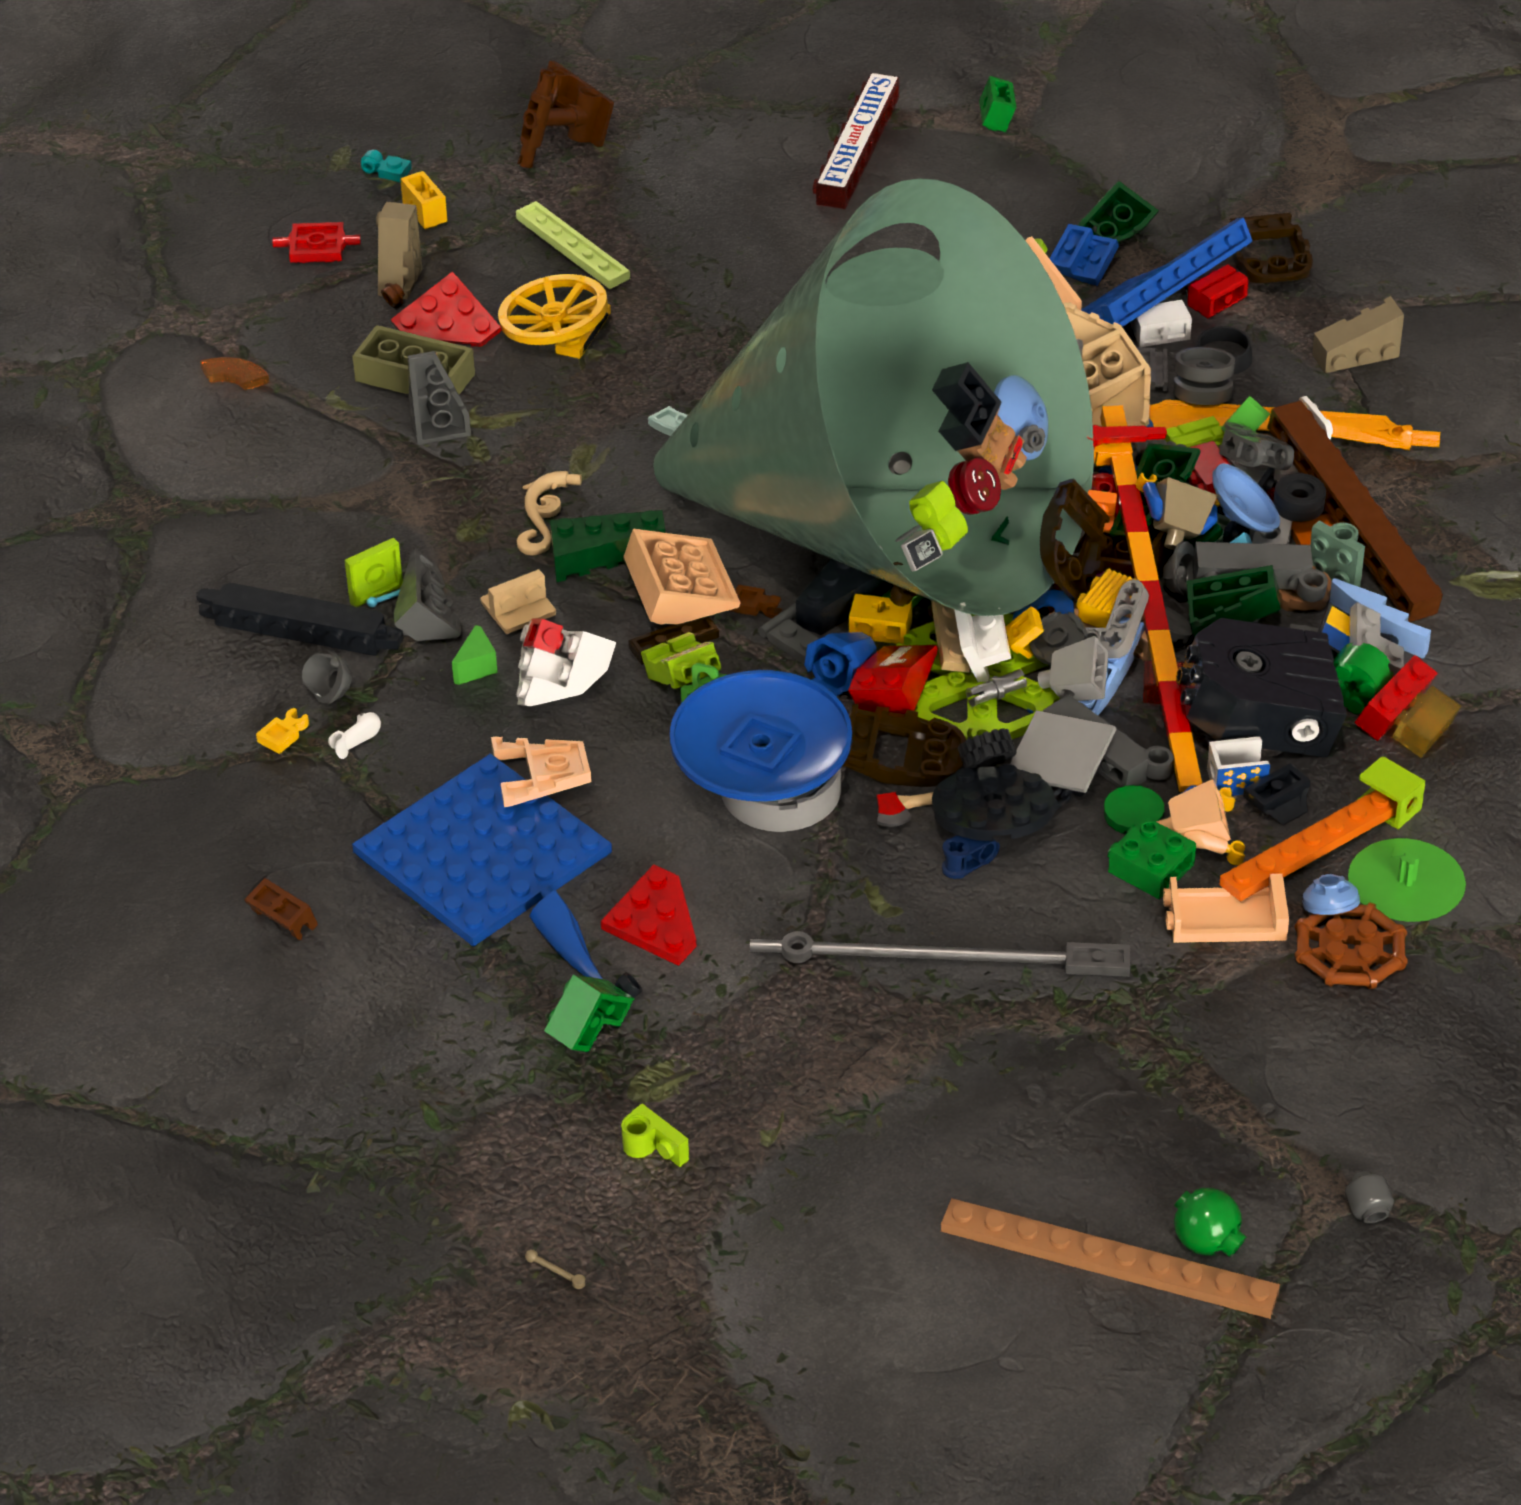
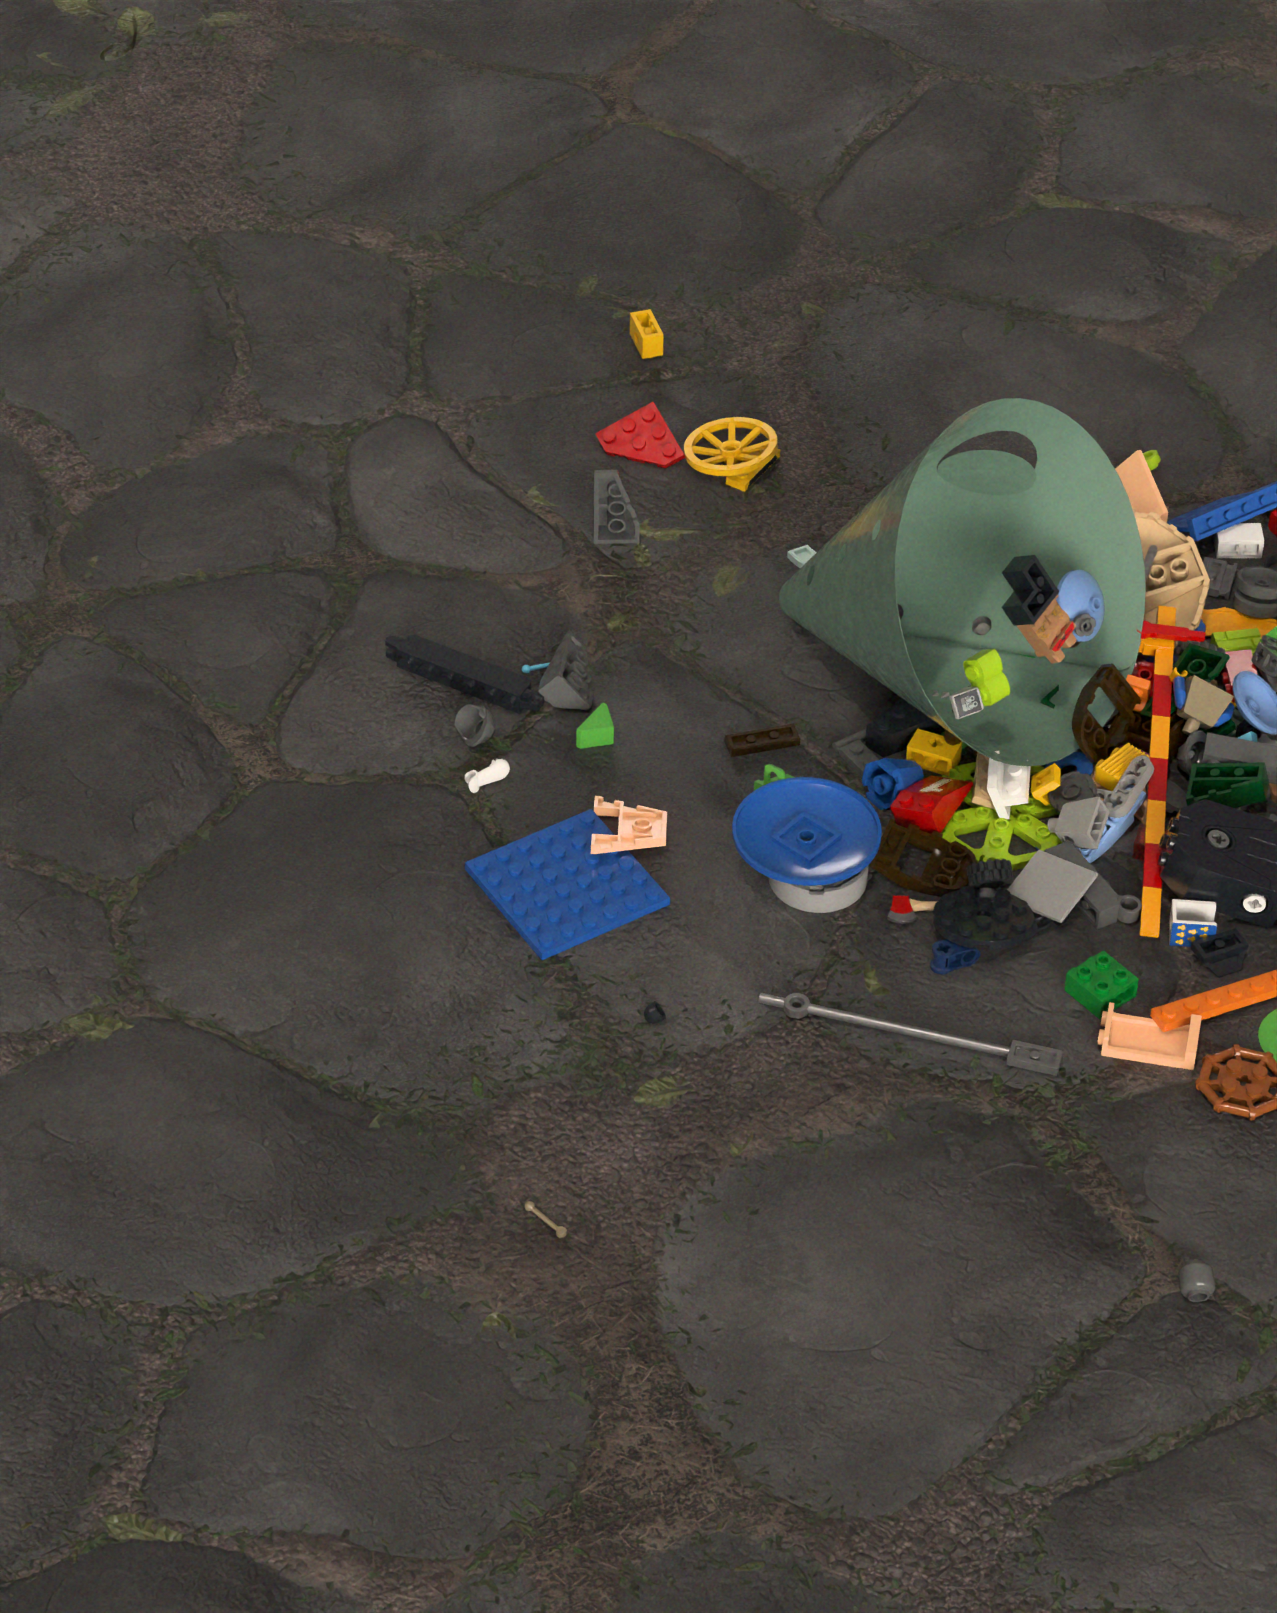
camera: 10 degrees right, 0 degrees up
clear orange tile [200,357,270,390] -> none
reddish brown hinge [244,878,318,940] -> none
yellow plate [256,708,309,754] -> none
red plate [273,222,361,263] -> none
lime plate [344,537,403,607] -> none
olive brick [352,325,475,395] -> none
teal plate [361,150,412,183] -> none
dark tan wedge [376,202,423,299] -> none
reddish brown plate [381,283,405,307] -> none
tan bracket [481,569,556,634] -> none
yellowish green plate [516,201,630,289] -> none
tan plant [516,471,582,556] -> none
white brick [516,621,616,706] -> none
reddish brown plate [517,60,614,168] -> none
brick [523,618,564,654] -> none
blue piece [530,887,603,979] -> none
green brick [544,974,635,1052] -> none
dark green wedge [550,510,665,583] -> none
red plate [601,864,696,966] -> none
lime plate [621,1103,689,1167] -> none
light nougat slope [623,529,740,625] -> none
lime hips [641,632,721,689] -> none
reddish brown plate [729,584,782,619] -> none
brick [813,73,899,209] -> none
medium nougat plate [941,1198,1280,1319] -> none
dark red head [948,457,1001,515] -> none
flat silver pin [966,669,1027,707] -> none
green brick [979,76,1016,132] -> none
blue slope [1050,224,1119,286] -> none
dark green wedge [1077,180,1159,243] -> none
green tile [1104,785,1164,834] -> none
light nougat torso [1156,779,1245,865] -> none
green brick [1174,1188,1247,1258] -> none
medium blue piece [1302,874,1360,915] -> none

